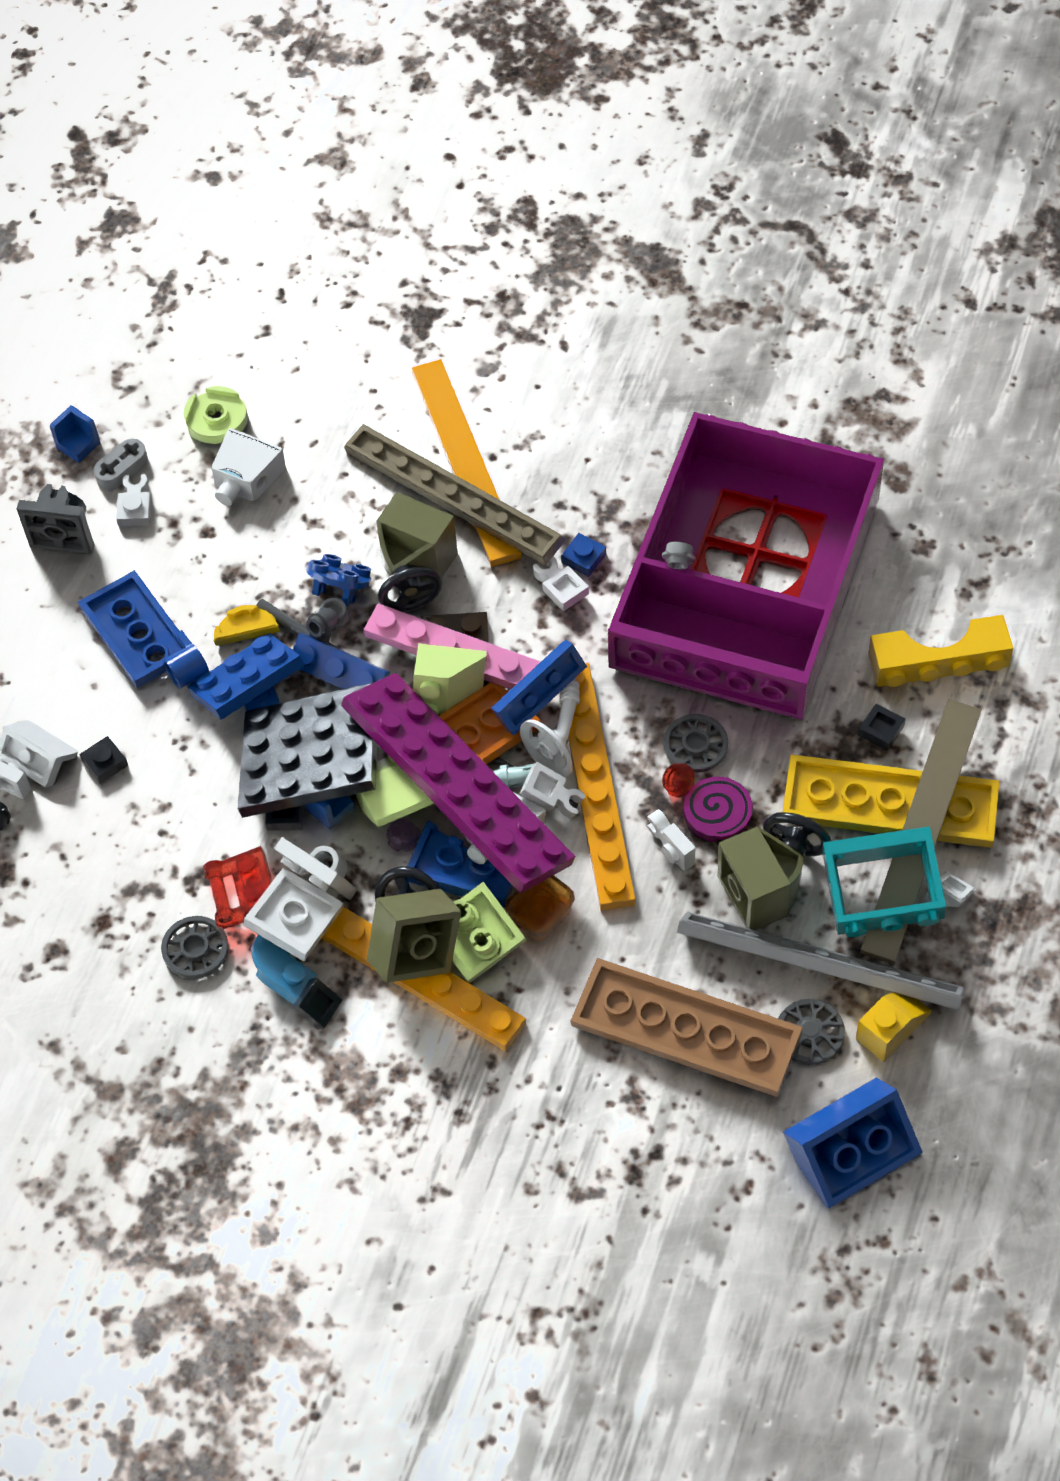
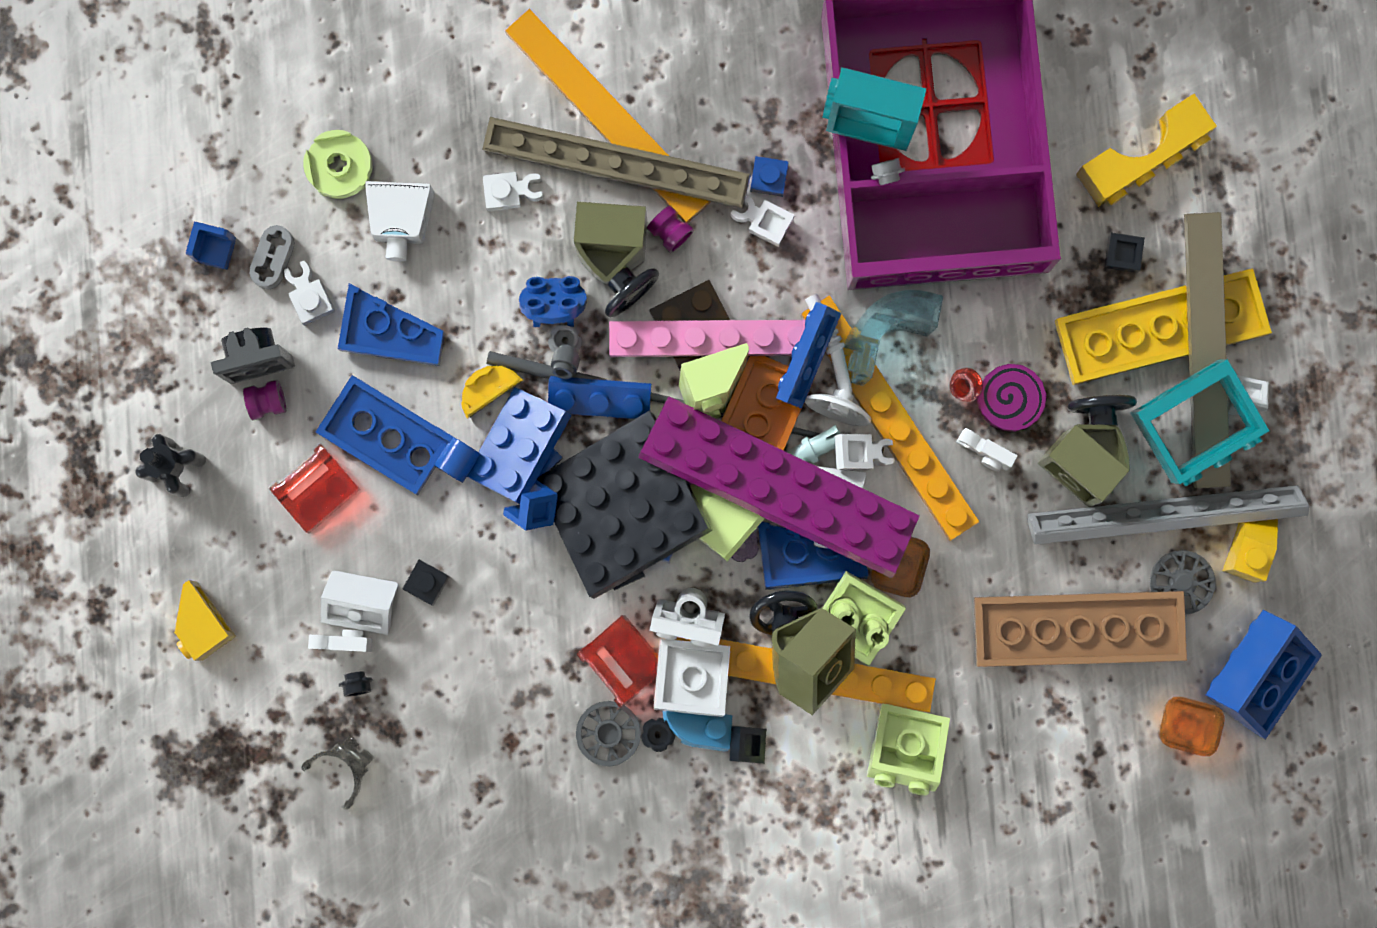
camera: 25 degrees left, 25 degrees up
dark grey wheel [664,714,728,773] -> none
none -> magenta wheel [243,380,287,421]
none -> clear red plate [269,443,361,534]
none -> blue wing [338,283,445,366]
none -> white plate [483,172,543,211]
none -> blue panel [503,480,558,531]
none -> black plate [641,718,675,752]
none -> magenta wheel [647,205,694,253]
none -> teal window [822,68,926,151]
none -> clear light blue arch [844,290,943,386]
none -> yellowish green plate [867,703,950,795]
none -> clear orange piece [1158,696,1225,756]

